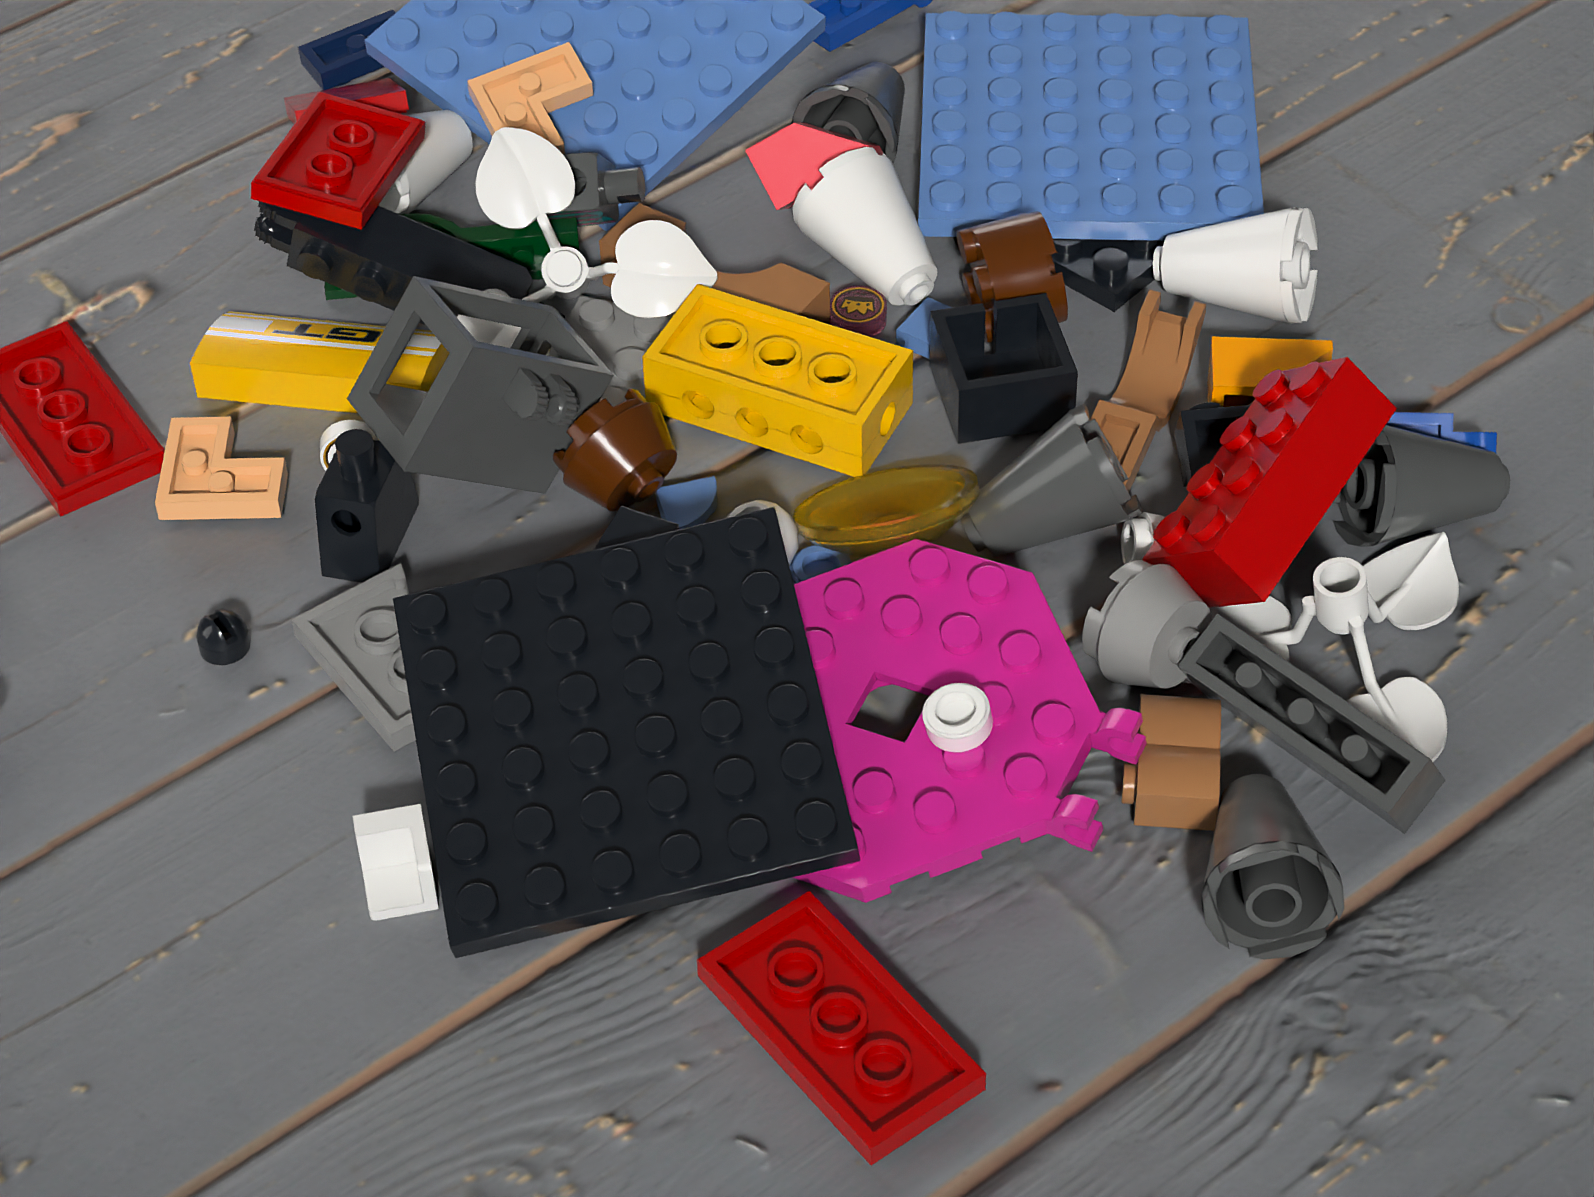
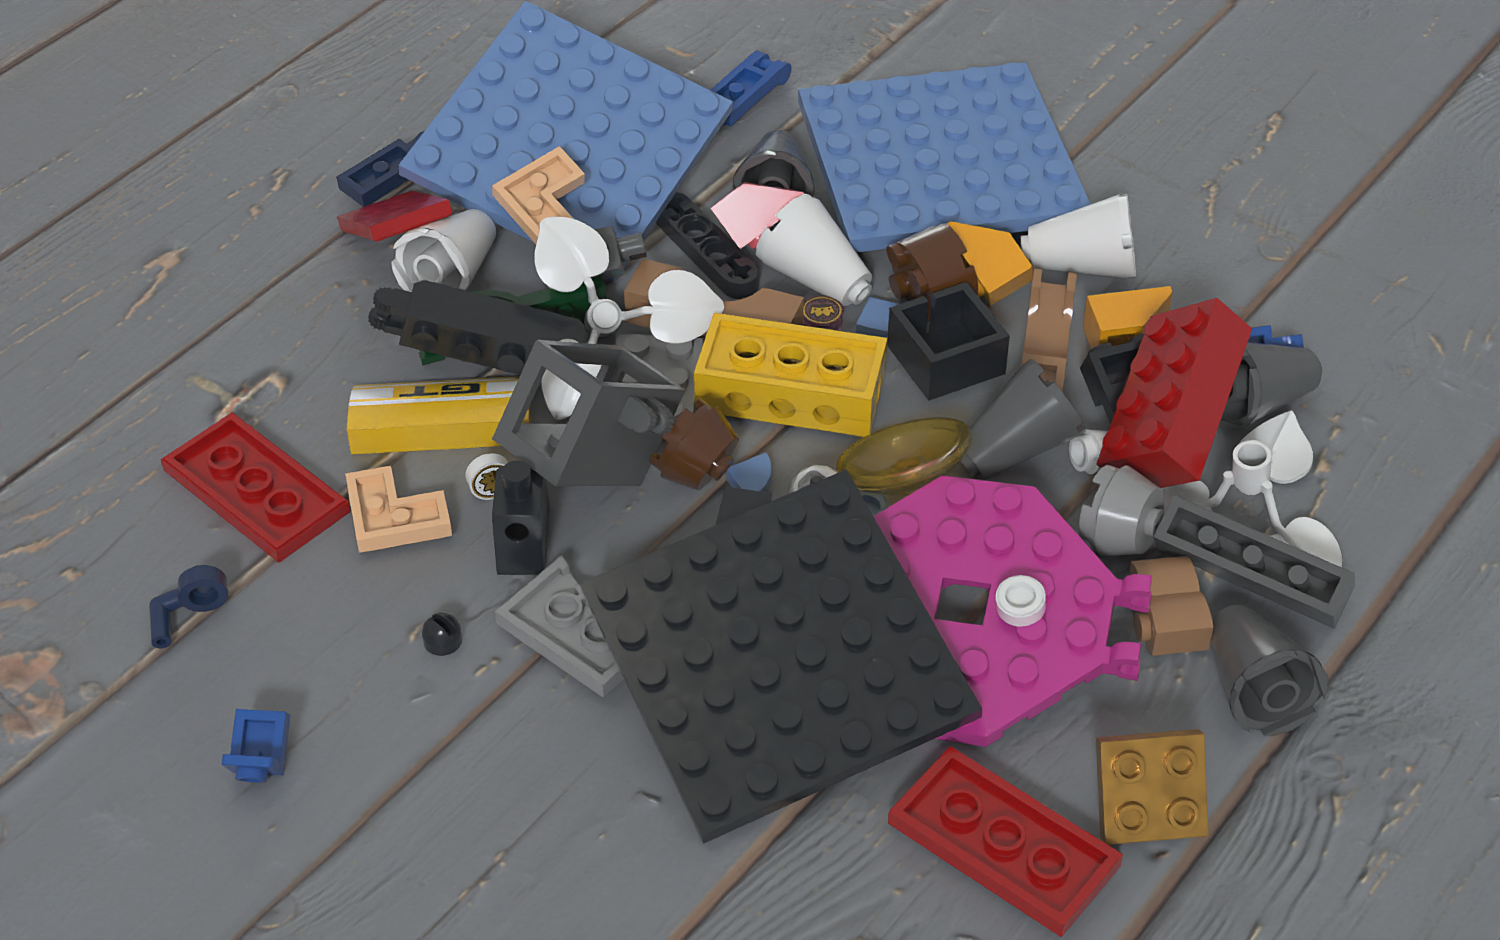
camera: 15 degrees left, 0 degrees up
red tile [251,92,426,230] -> none
white panel [353,804,439,921] -> none
none -> black beam [656,192,759,299]
none -> light orange slope [947,221,1033,306]
none -> pearl gold plate [1096,729,1209,845]

